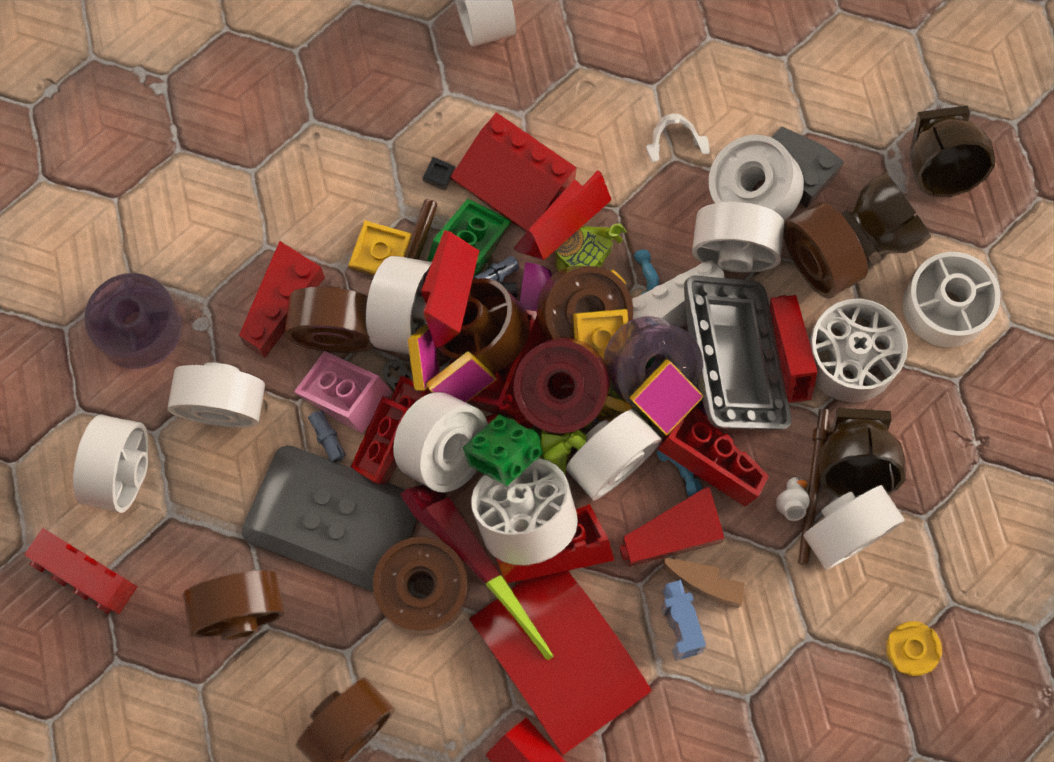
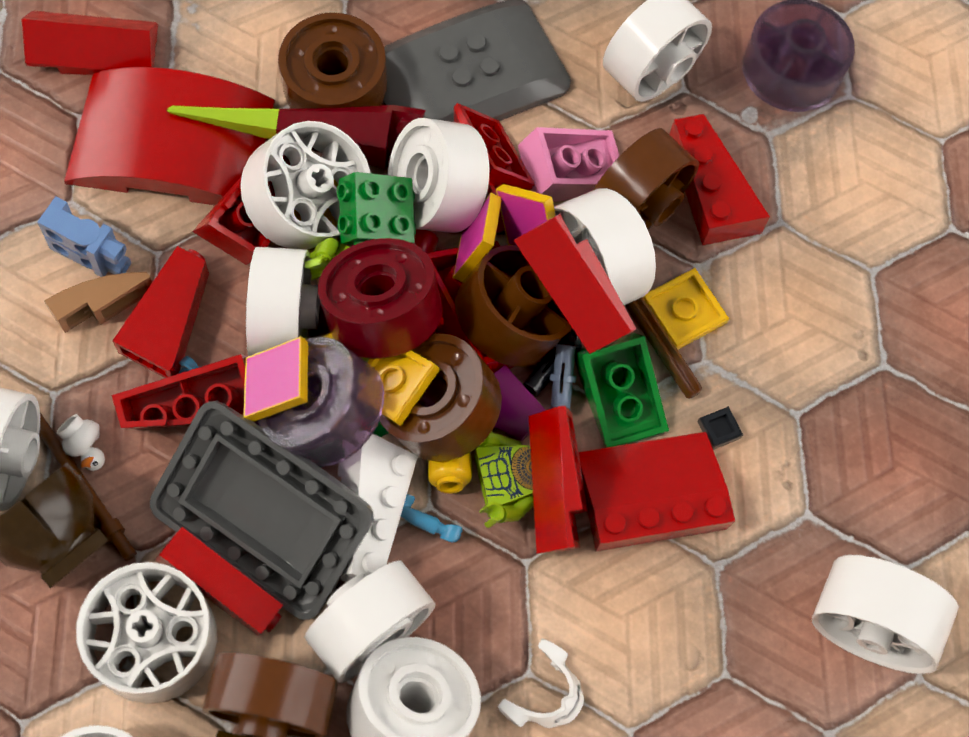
camera: 125 degrees right, 5 degrees down
sand blue pin [308,410,346,462] -> none

